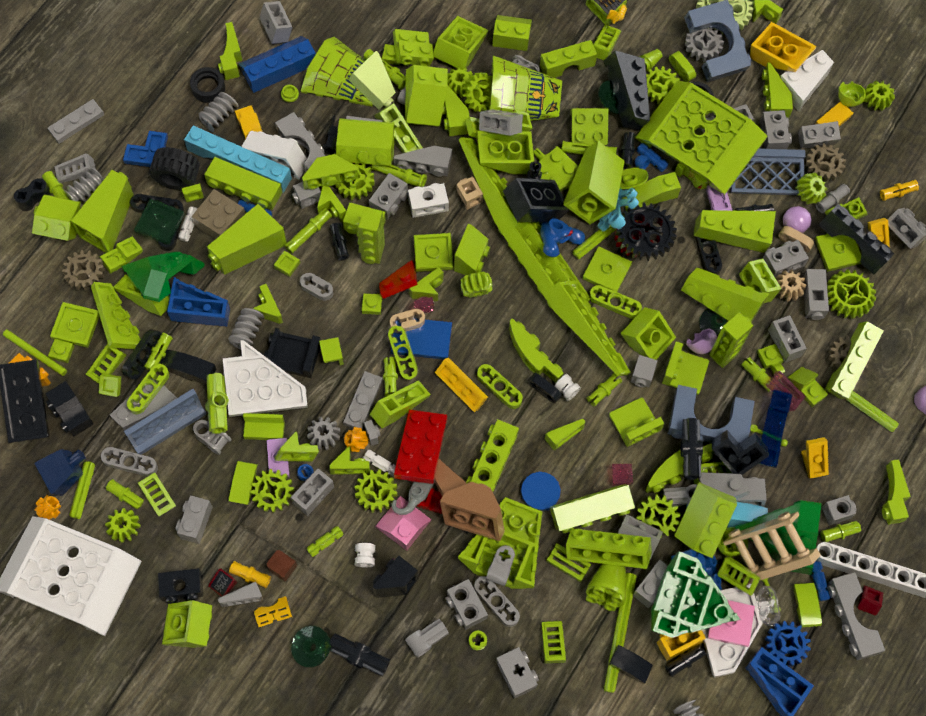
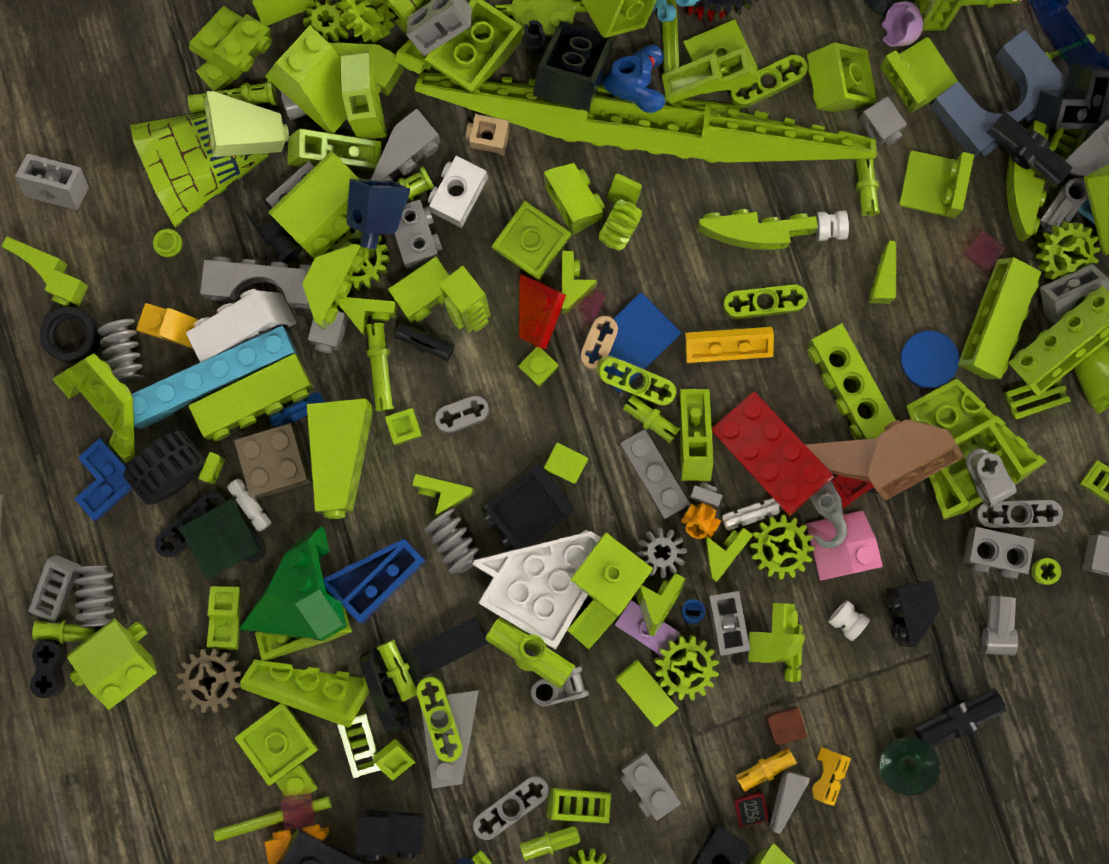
camera: 45 degrees left, 15 degrees up
lime slope [71,170,134,253] -> none
sand blue fence [124,389,206,455] -> none
blue slope [238,36,316,93] -> none
black beam [527,373,562,403] -> none
none -> lime wing [53,353,135,464]
none -> clear pink plate [281,793,316,830]
none -> lime slope [341,51,388,139]
none -> dark blue torso [347,179,410,249]
none -> lime plate [569,533,653,617]
none -> lime slope [608,174,642,205]
none -> lime slope [662,47,758,104]
none -> lime brick [748,603,805,663]

